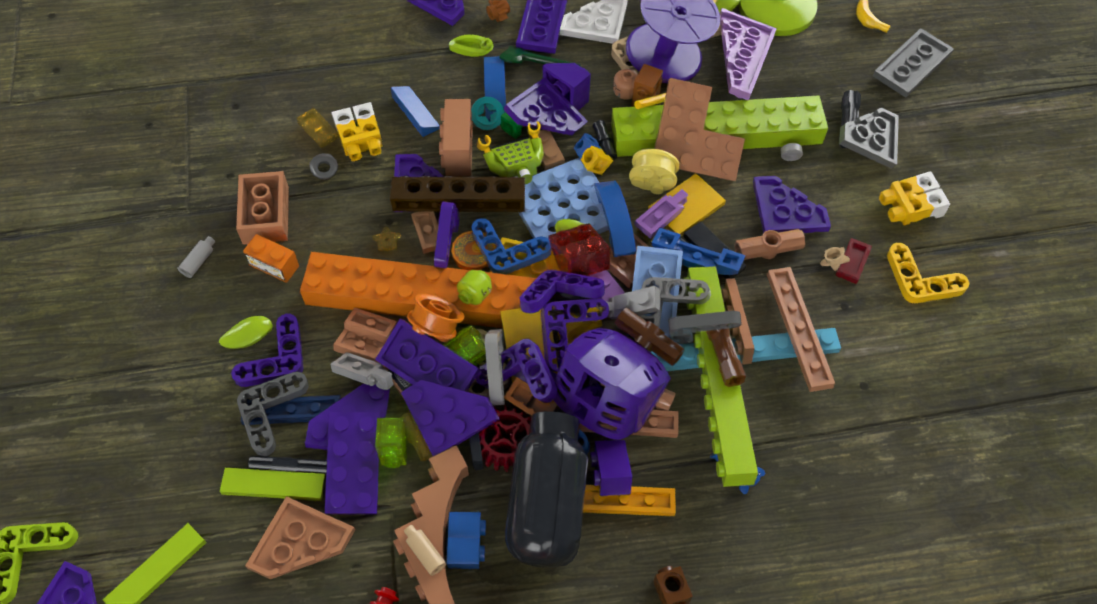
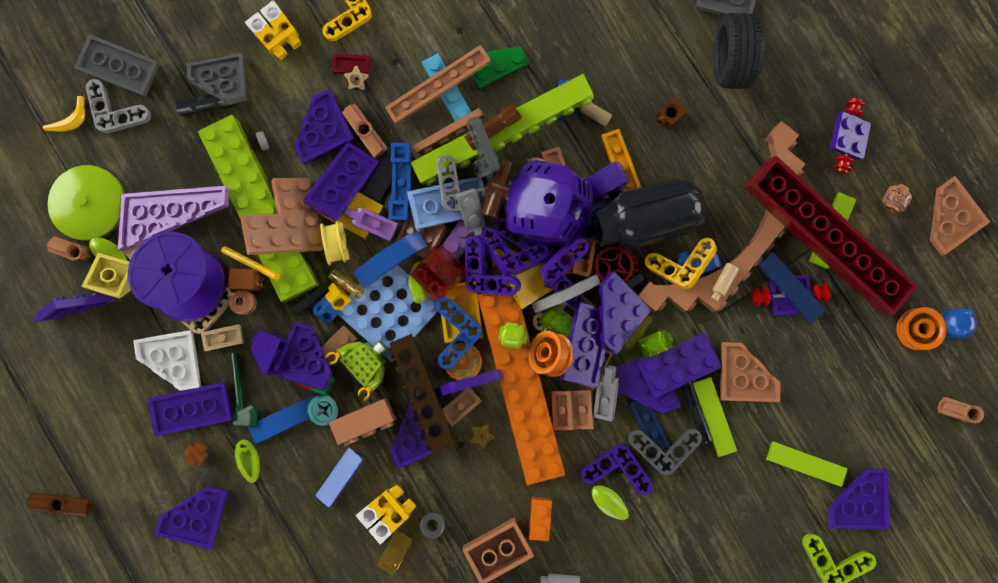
camera: 110 degrees left, 25 degrees up
none -> light grey beam [86,79,151,133]
none -> tan plate [201,324,244,352]
none -> dark purple plate [304,142,379,222]
none -> clear yellow pin [328,269,365,299]
none -> green wing [463,46,530,90]
none -> tan cylinder [579,103,612,127]
none -> yellow beam [645,238,717,289]

